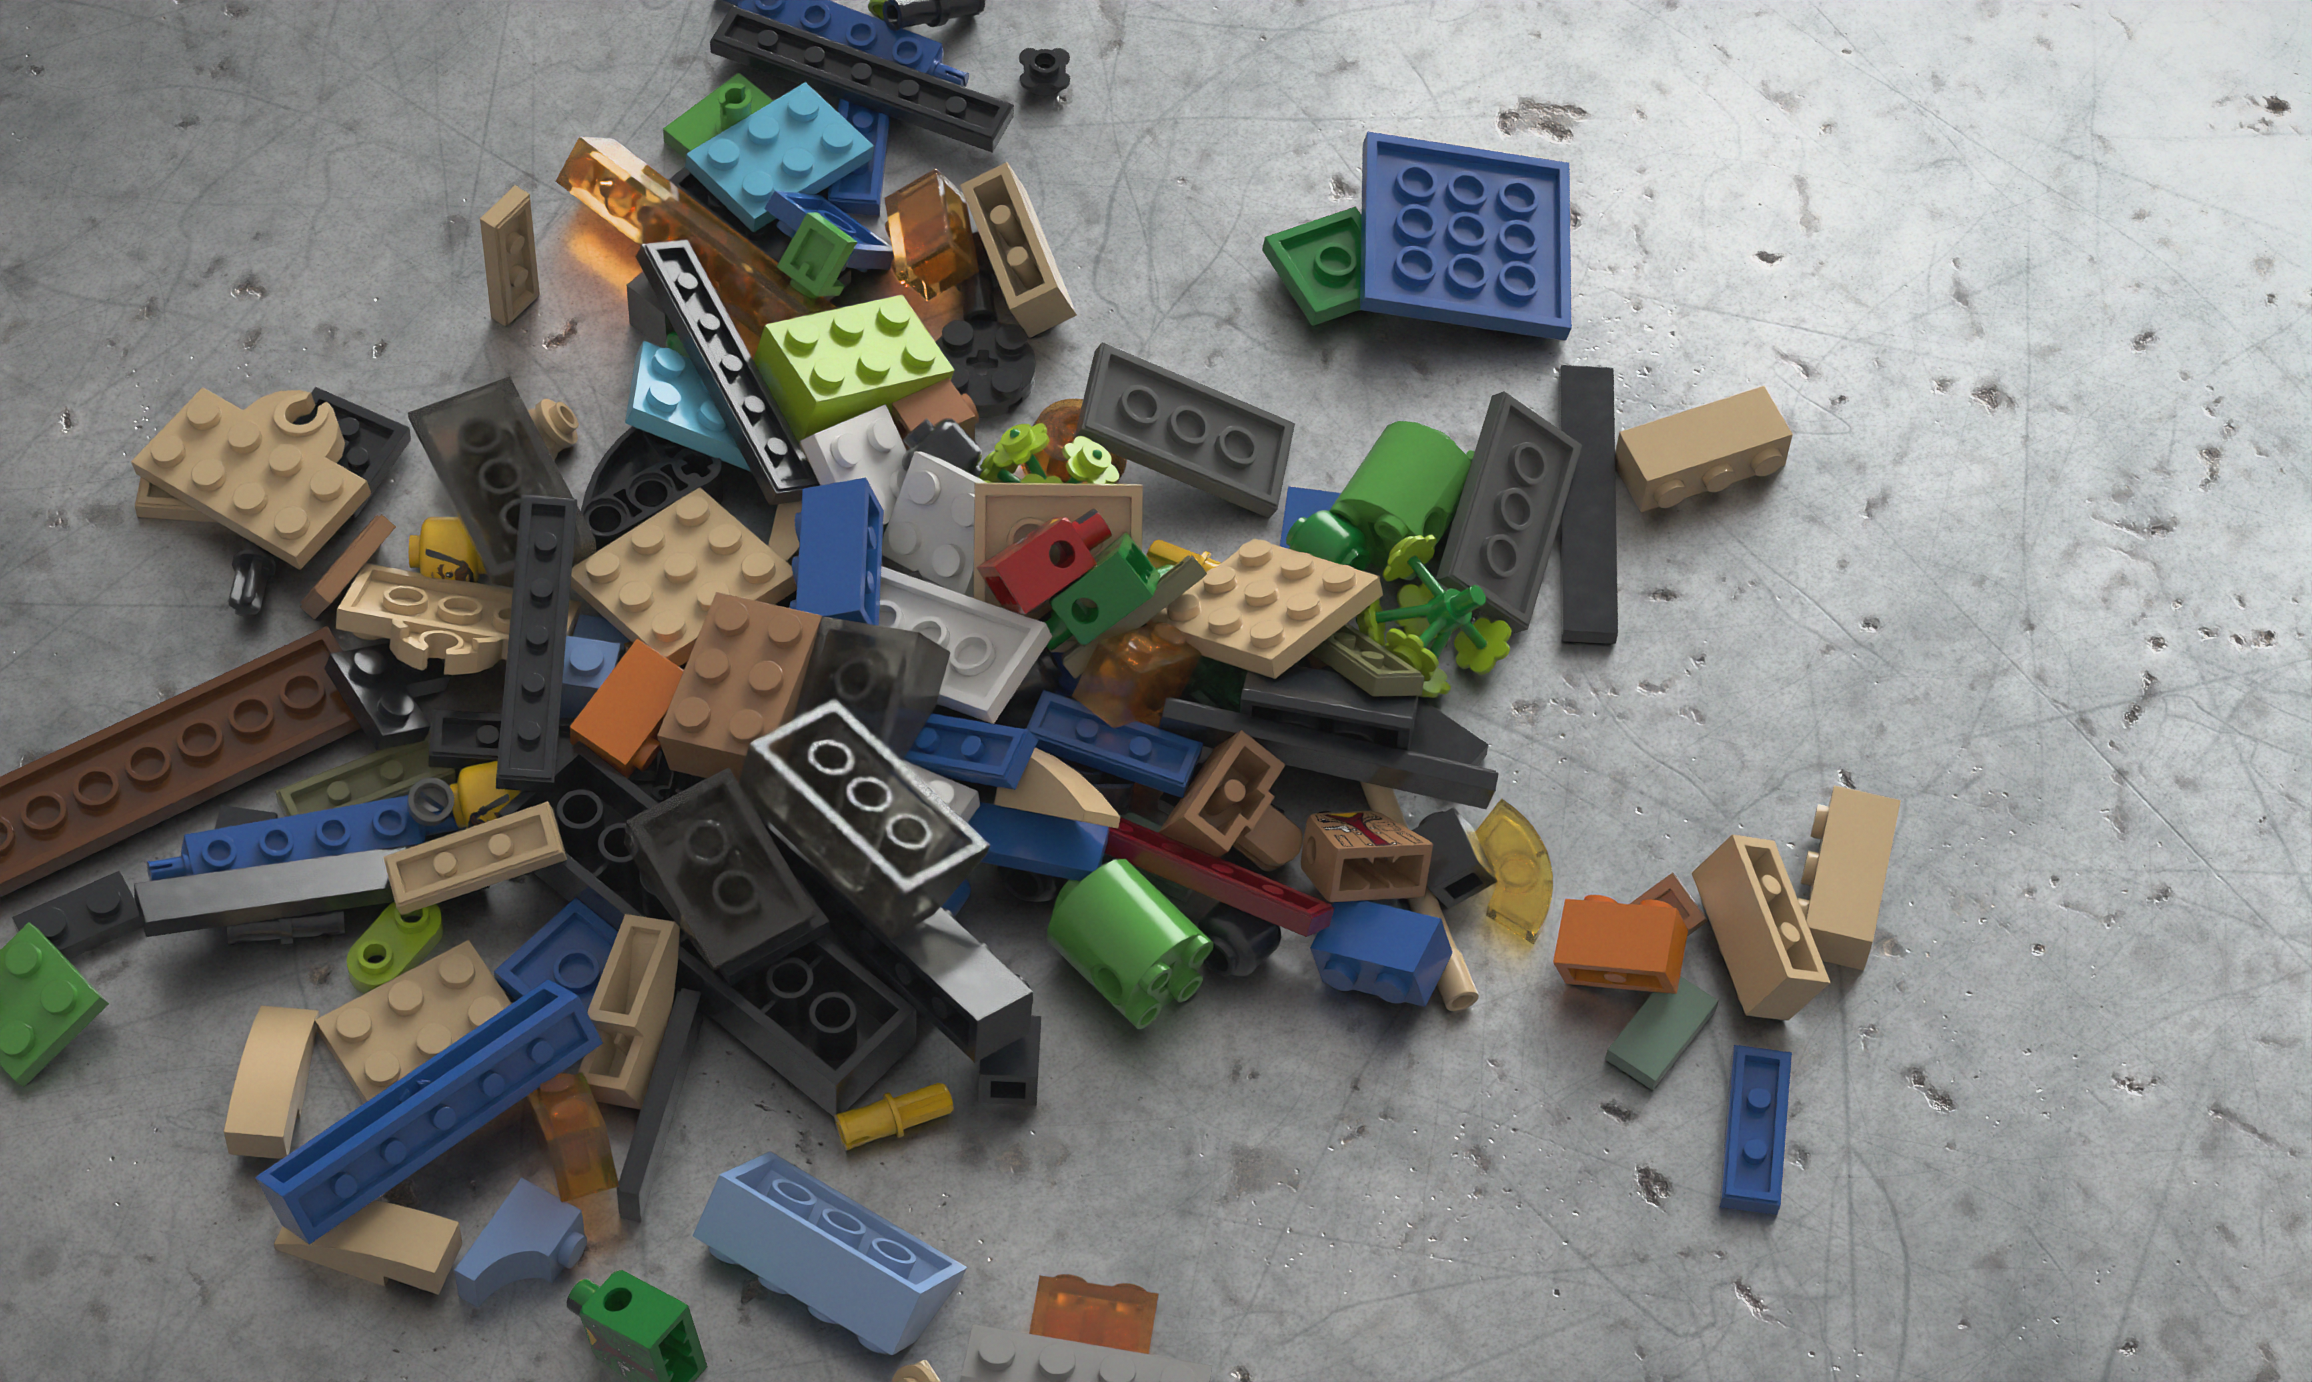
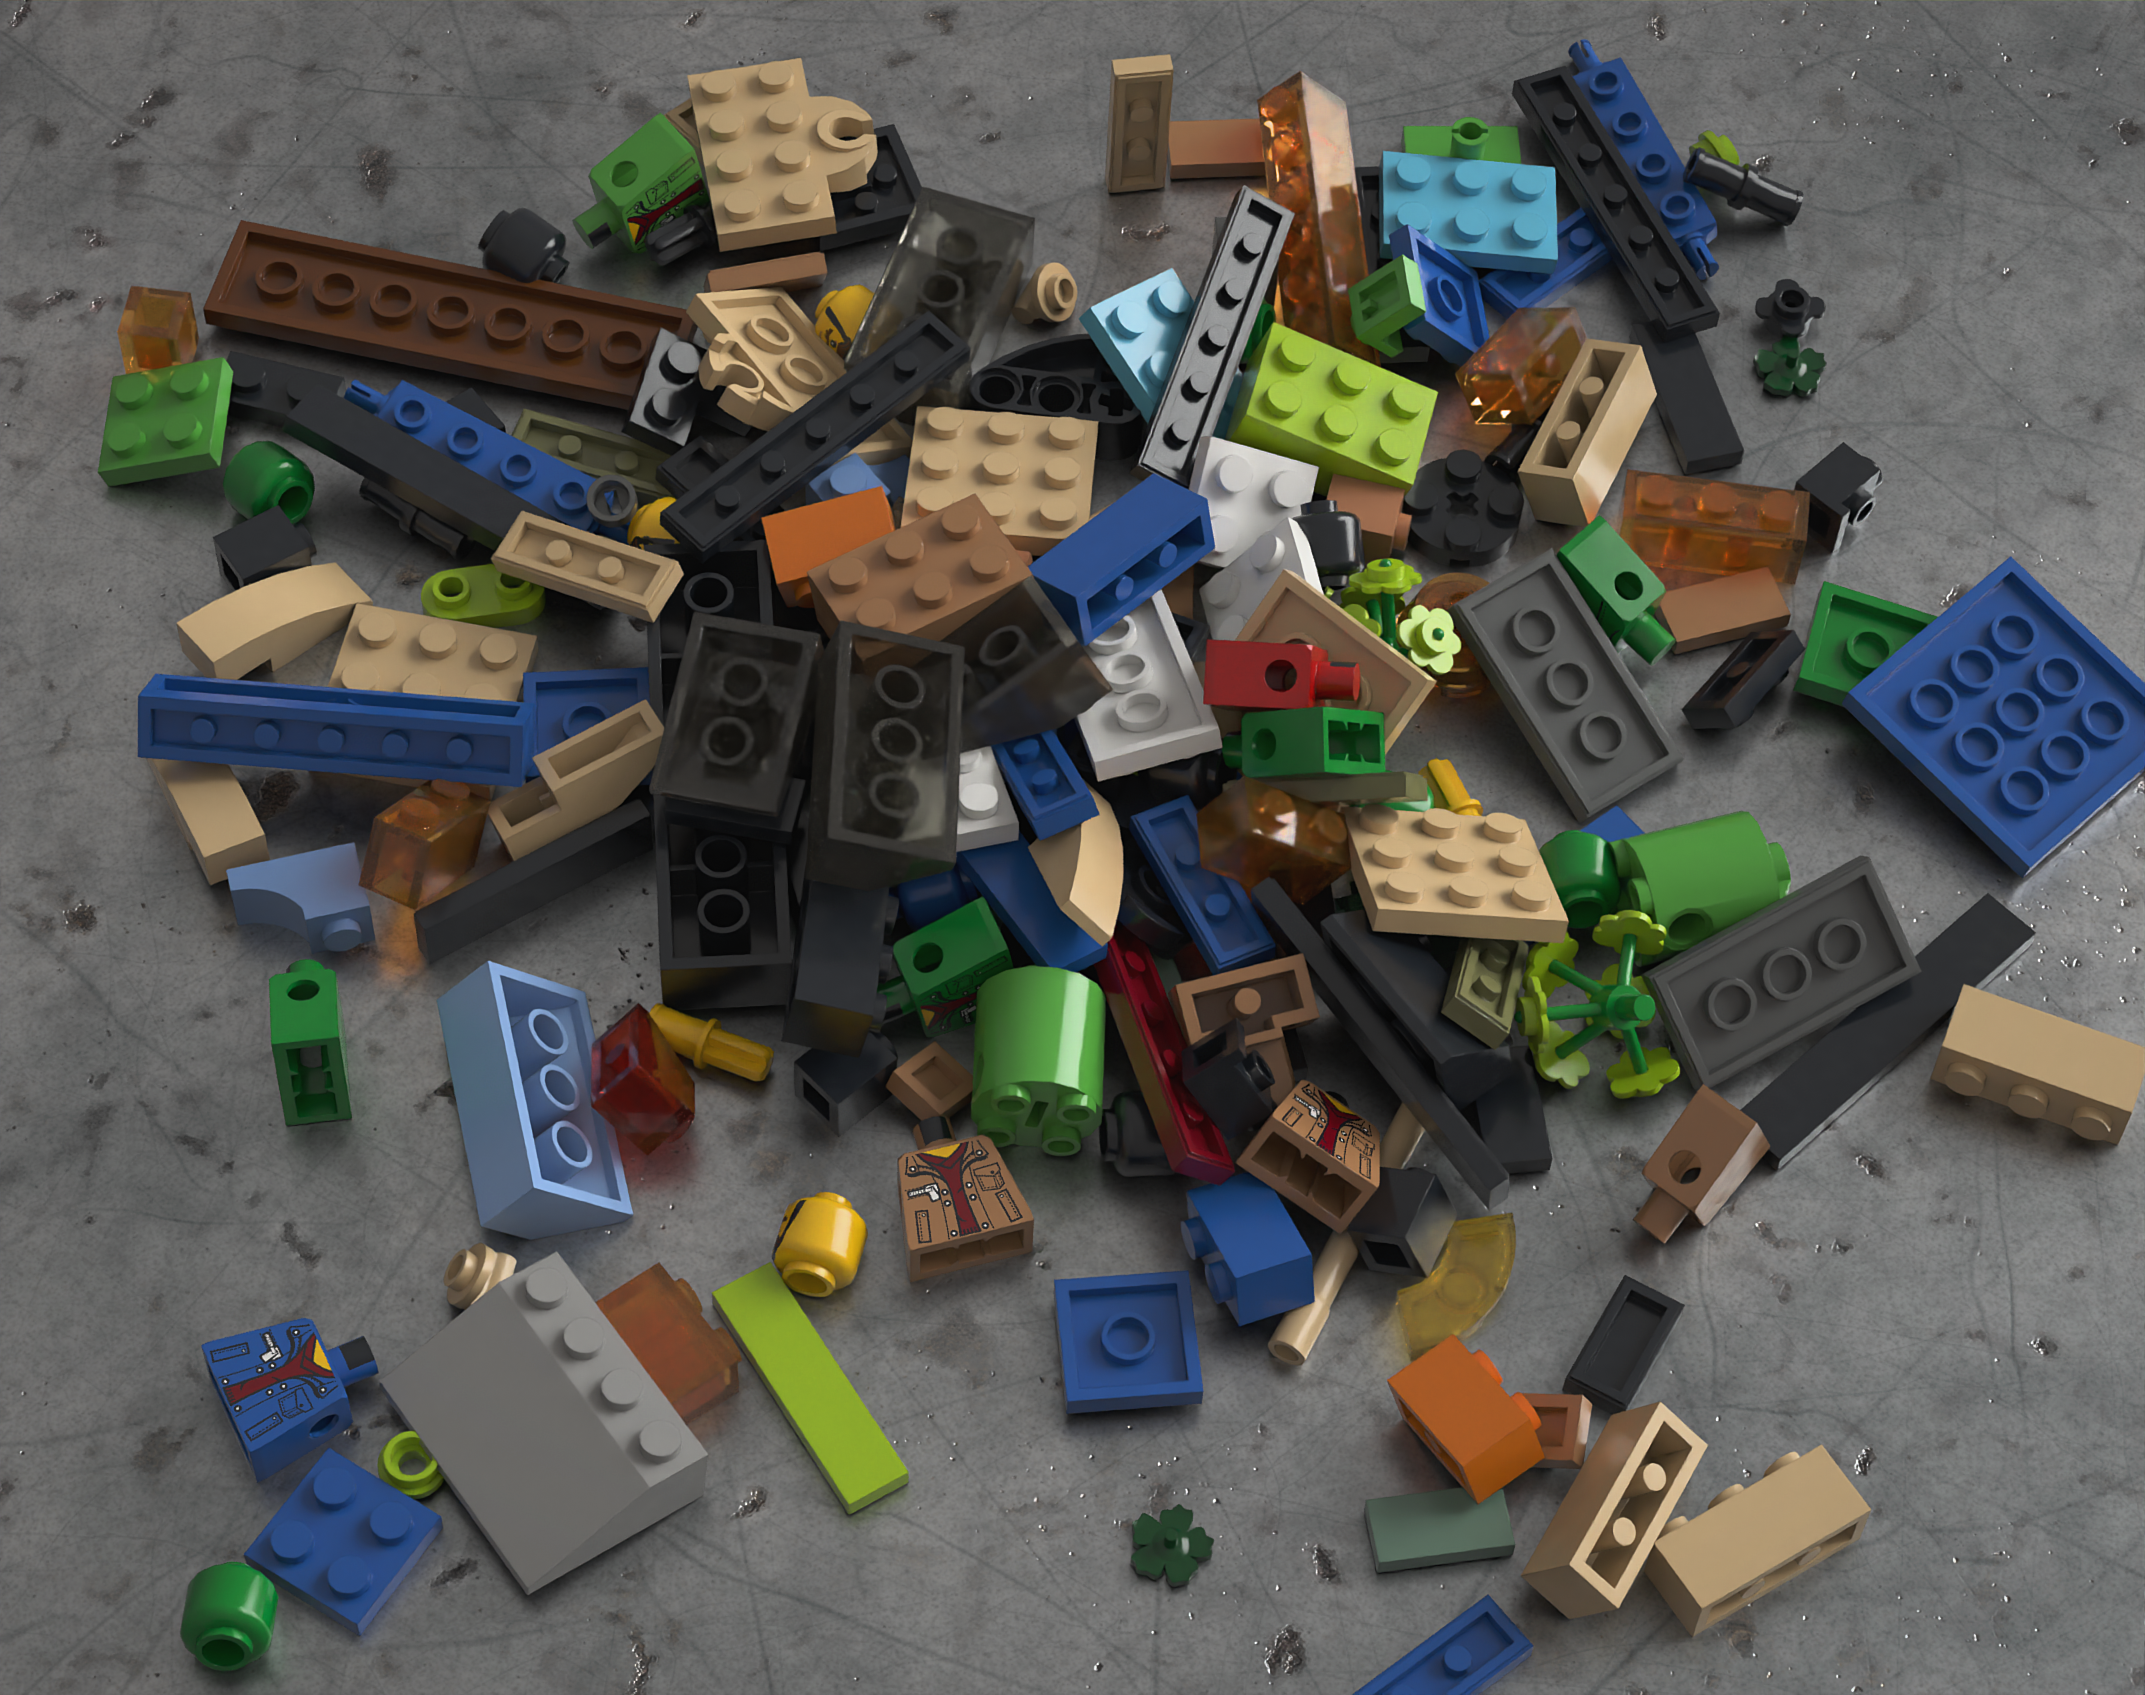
camera: 45 degrees right, 0 degrees up
none -> black brick [213,505,317,592]
none -> green head [223,441,315,524]
none -> black head [478,208,570,284]
none -> bright green torso [572,113,710,254]
none -> clear red slope [591,1003,695,1156]
none -> lime tile [712,1262,909,1515]
none -> yellow head [772,1192,868,1297]
none -> green torso [877,897,1014,1038]
none -> medium nougat plate [886,1041,973,1121]
none -> medium nougat torso [897,1116,1034,1282]
none -> blue plate [1053,1270,1204,1414]
none -> dark green plant [1130,1504,1214,1587]
none -> medium nougat tile [1167,118,1286,179]
none -> black brick [1181,1017,1278,1140]
none -> green torso [1556,515,1676,666]
none -> black tile [1563,1275,1685,1414]
none -> clear orange brick [1616,469,1810,584]
none -> black tile [1629,321,1744,474]
none -> medium nougat torso [1633,1084,1770,1244]
none -> medium nougat tile [1655,567,1791,655]
none -> black plate [1681,630,1805,730]
none -> dark green plant [1753,335,1827,397]
none -> black brick [1787,442,1883,553]

